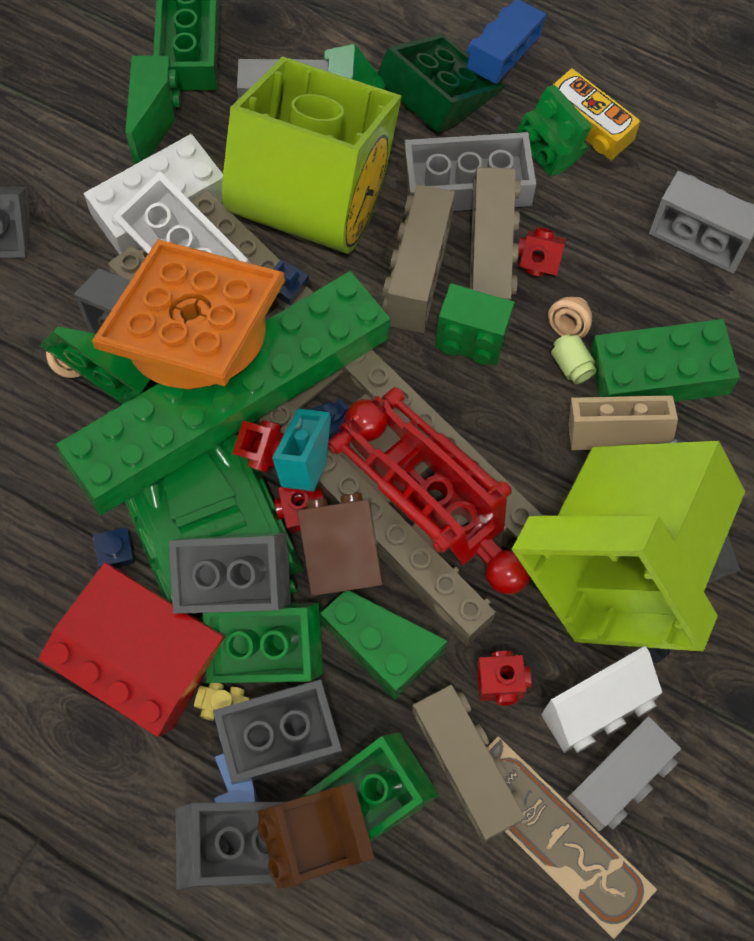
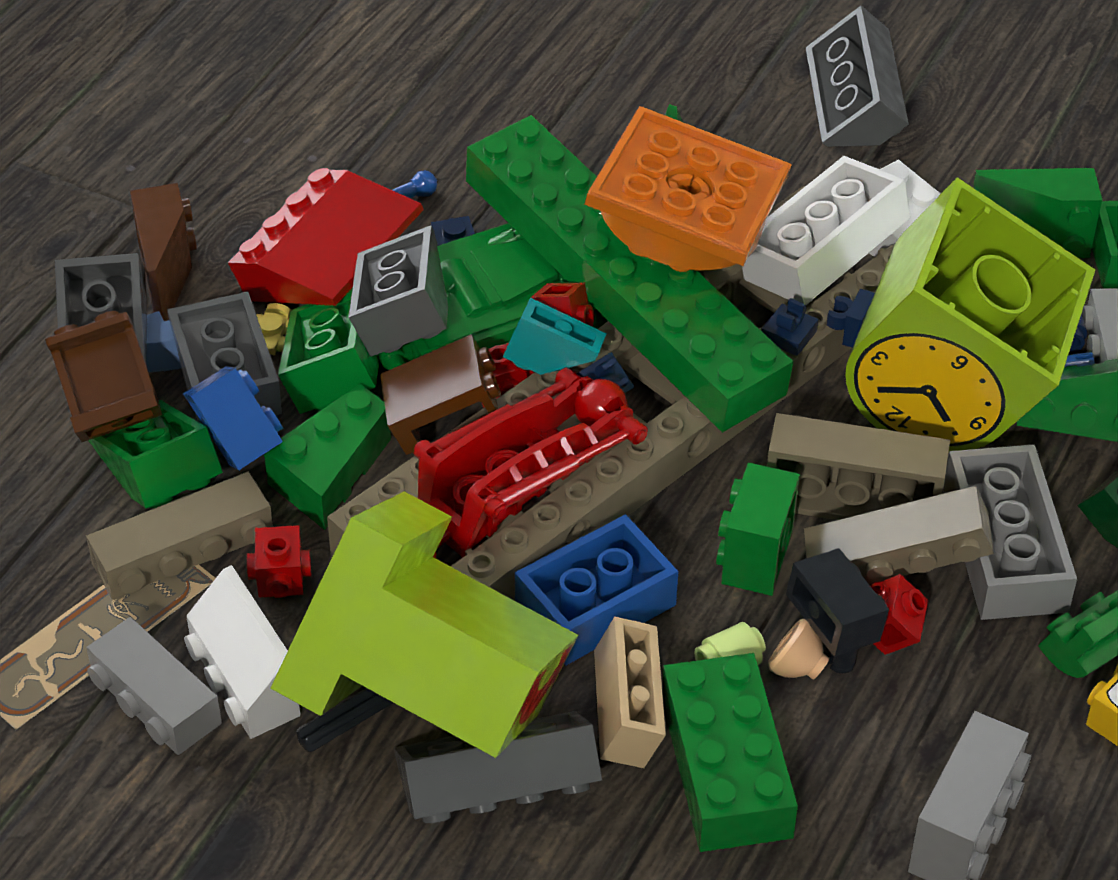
camera: 90 degrees right, 20 degrees down
none -> reddish brown slope [130,183,197,322]
none -> blue brick [183,366,283,470]
none -> blue piece [393,170,437,198]
none -> blue brick [515,514,678,665]
none -> black brick [786,548,889,673]
none -> dark blue tile [826,289,875,348]

